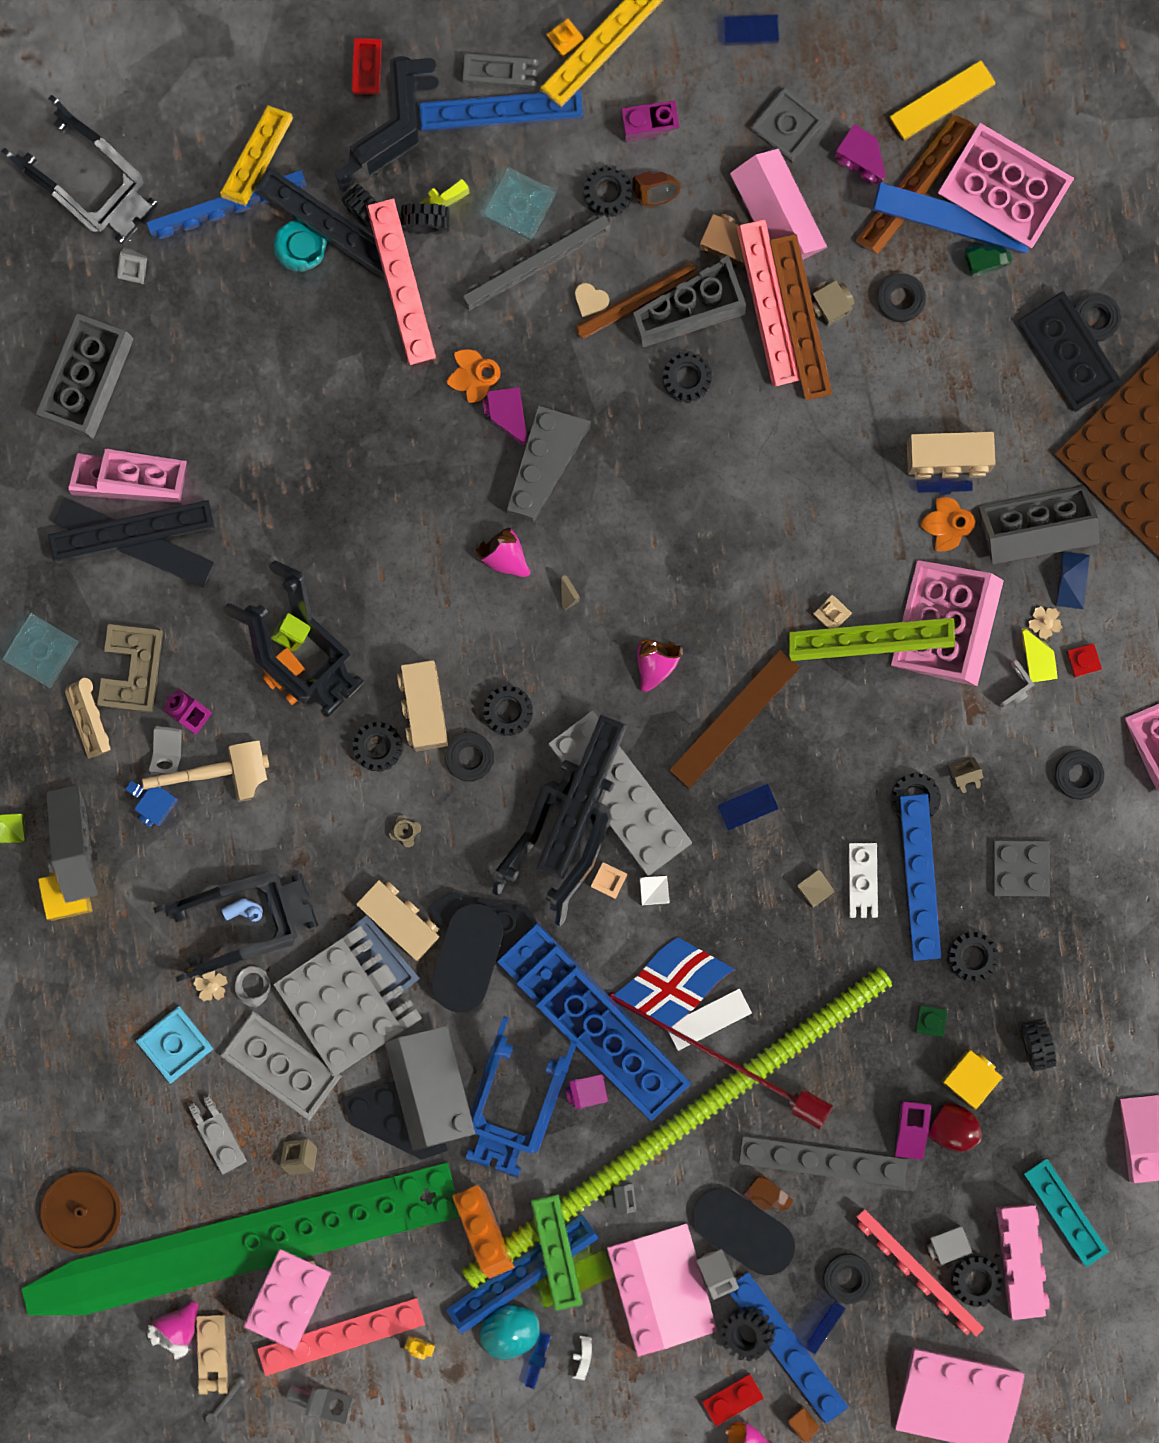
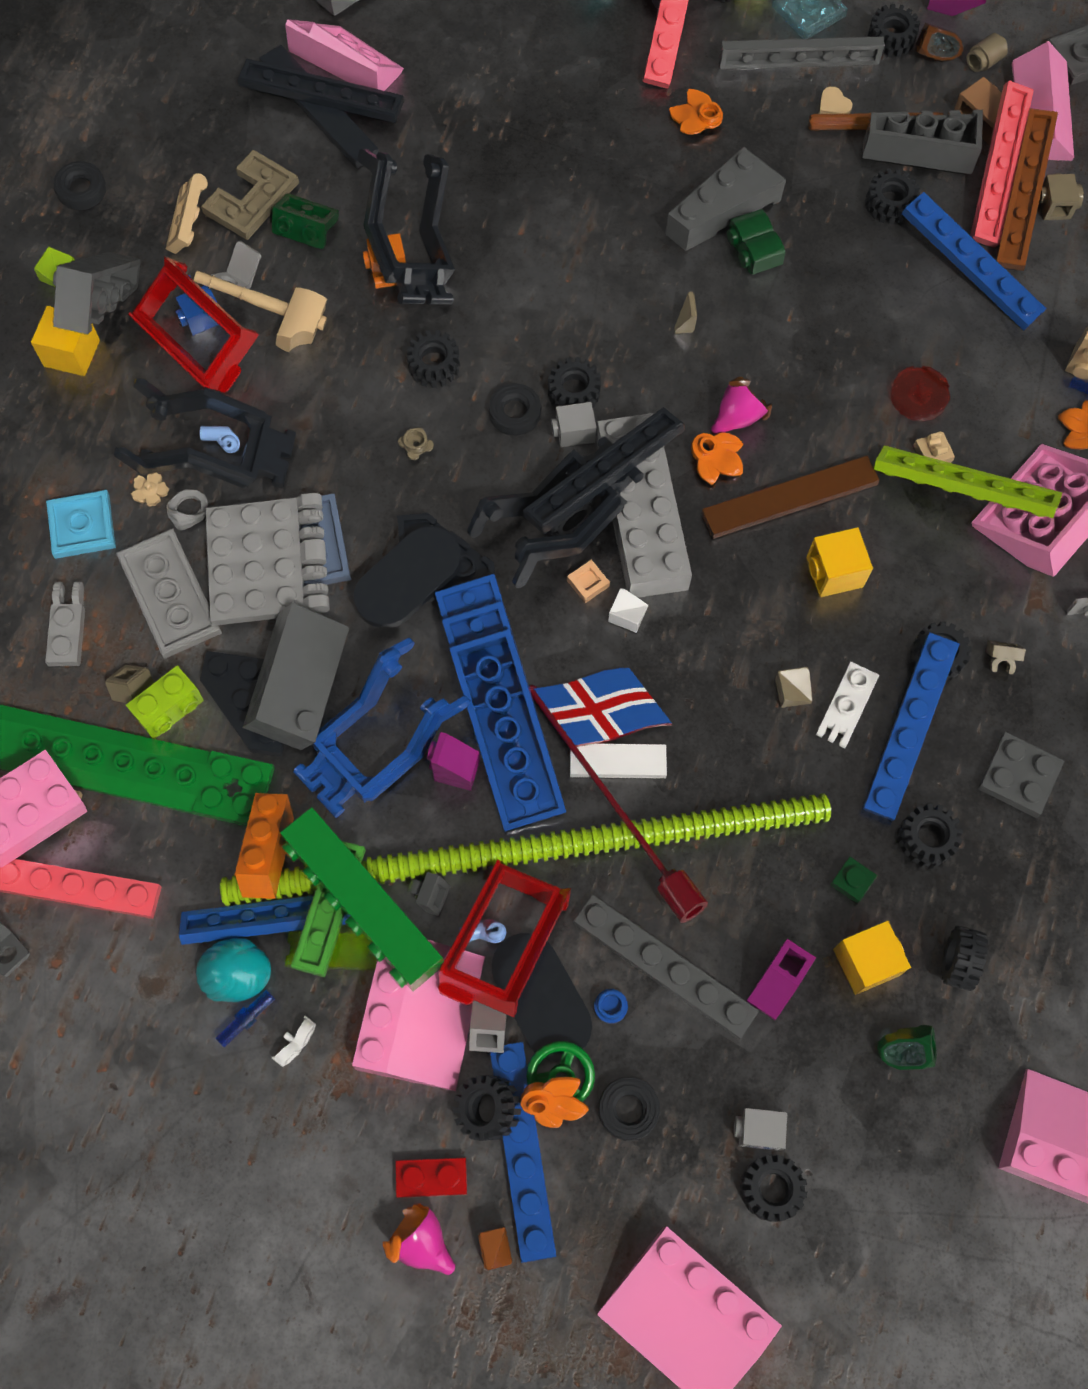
camera: 25 degrees right, 15 degrees down
clear light blue plate [2,613,79,689] -> none
magenta brick [163,688,212,734] -> none
lime slope [271,613,310,652] -> none
tan brick [356,880,440,961] -> none
tan brick [397,660,448,752] -> none
yellow plate [405,1335,436,1359] -> none
dark pink hat [475,527,531,577] -> none
magenta slope [483,387,527,446] -> none
clear blue tile [717,784,779,831] -> none
reddish brown rock [743,1173,793,1213] -> none
clear blue tile [805,1302,846,1355] -> none
coral plate [855,1208,984,1336] -> none
dark red piece [928,1102,982,1153] -> none
bright pink wedge [996,1203,1049,1320] -> none
teal plate [1023,1158,1109,1267] -> none
none -> lime brick [126,665,204,739]
none -> red piece [128,256,259,393]
none -> dark green bracket [272,193,339,249]
none -> green brick [280,807,444,992]
none -> red piece [439,860,571,1018]
none -> light blue arm [459,918,507,944]
none -> orange plate [520,1077,589,1128]
none -> green piece [526,1041,595,1102]
none -> light grey brick [551,402,597,447]
none -> blue plate [594,989,628,1024]
none -> orange plate [691,432,743,485]
none -> dark green brick [727,209,786,275]
none -> yellow head [806,527,873,597]
none -> dark green rock [878,1025,937,1070]
none -> clear red tile [890,366,950,421]
none -> blue plate [902,192,1047,331]
none -> dark tan brick [966,33,1008,72]

